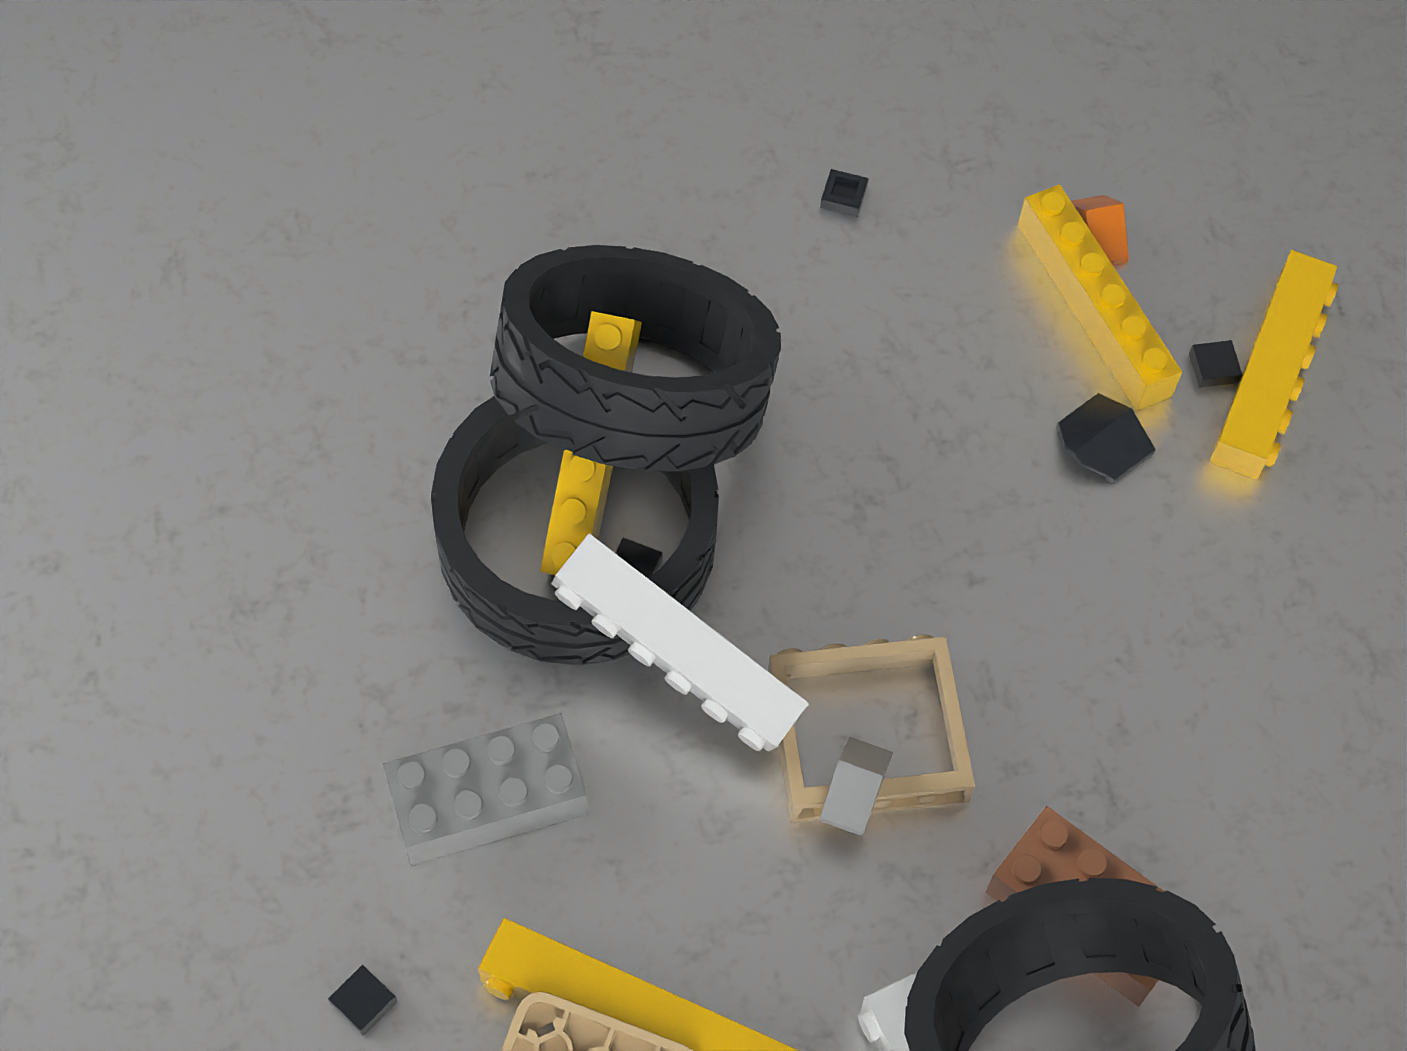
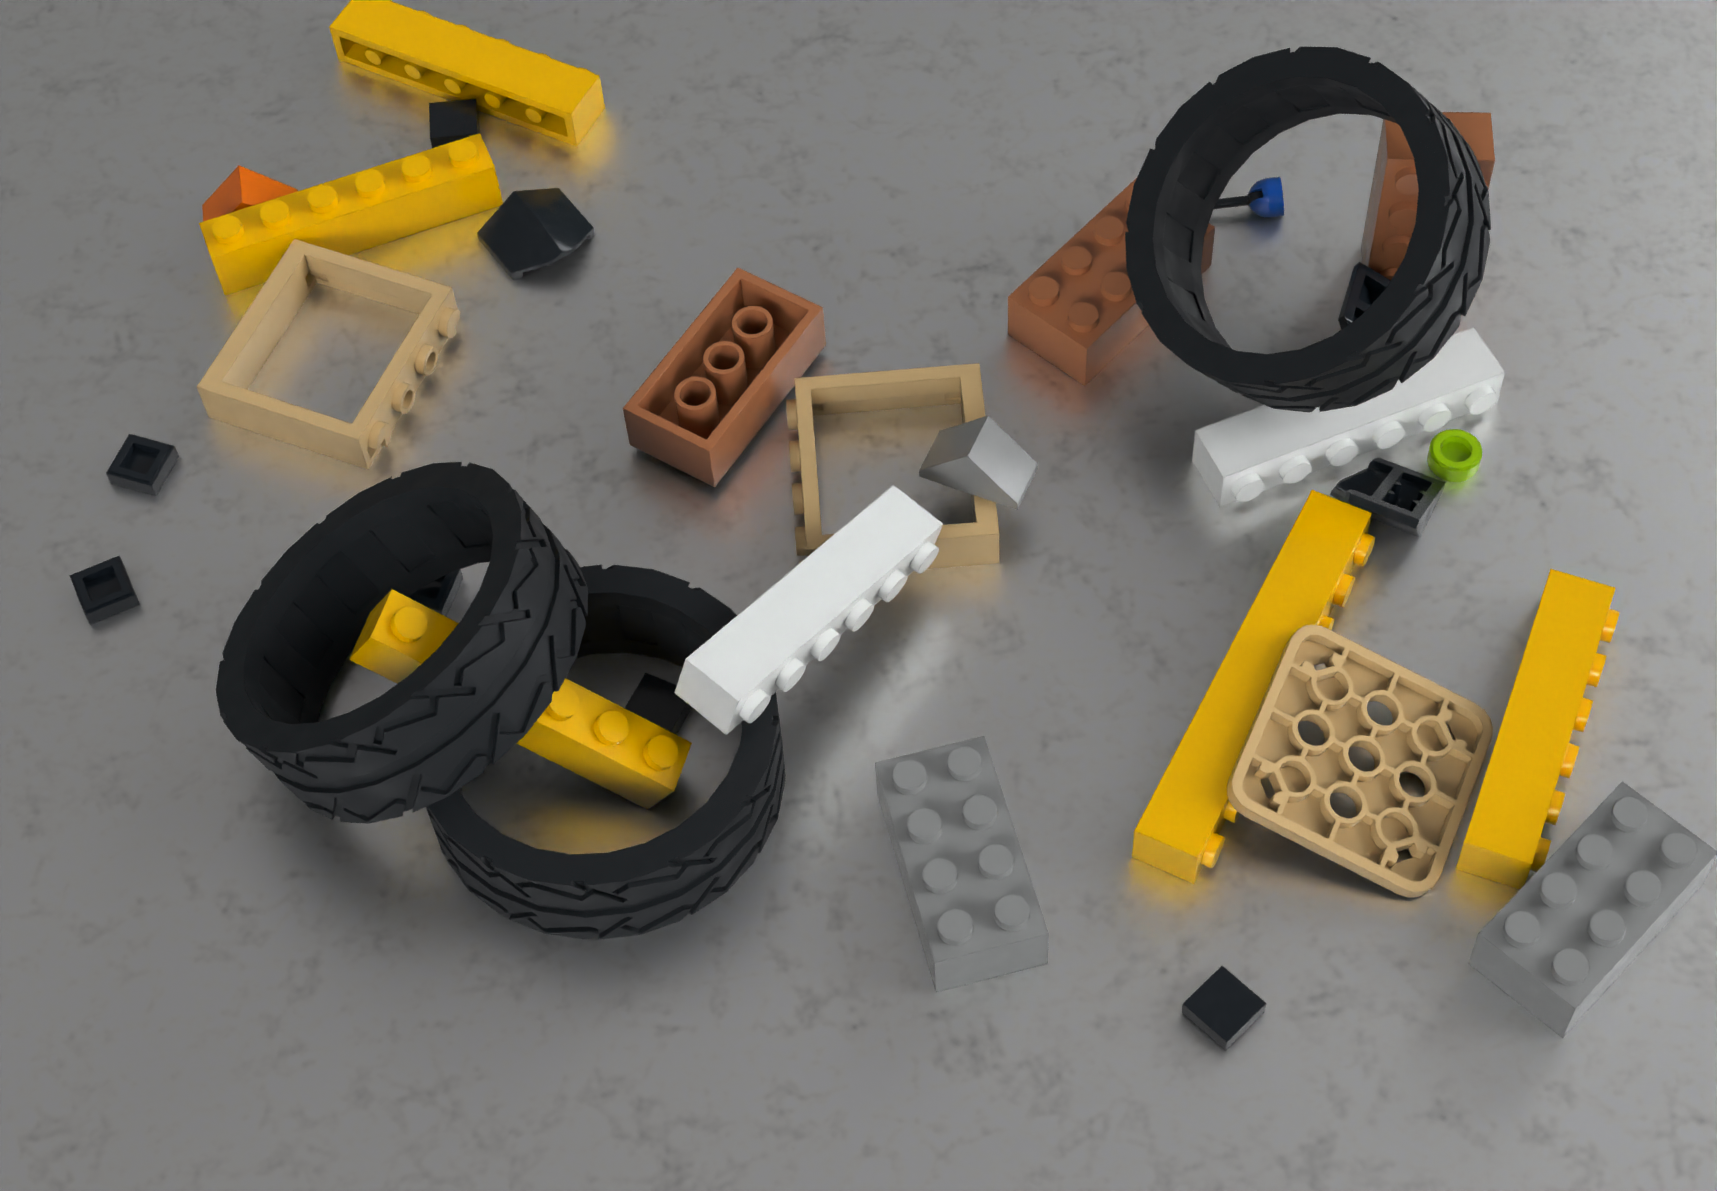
camera: 80 degrees left, 5 degrees down
none -> black tile [69,555,140,625]
none -> tan window [197,239,460,469]
none -> nougat brick [623,268,826,487]

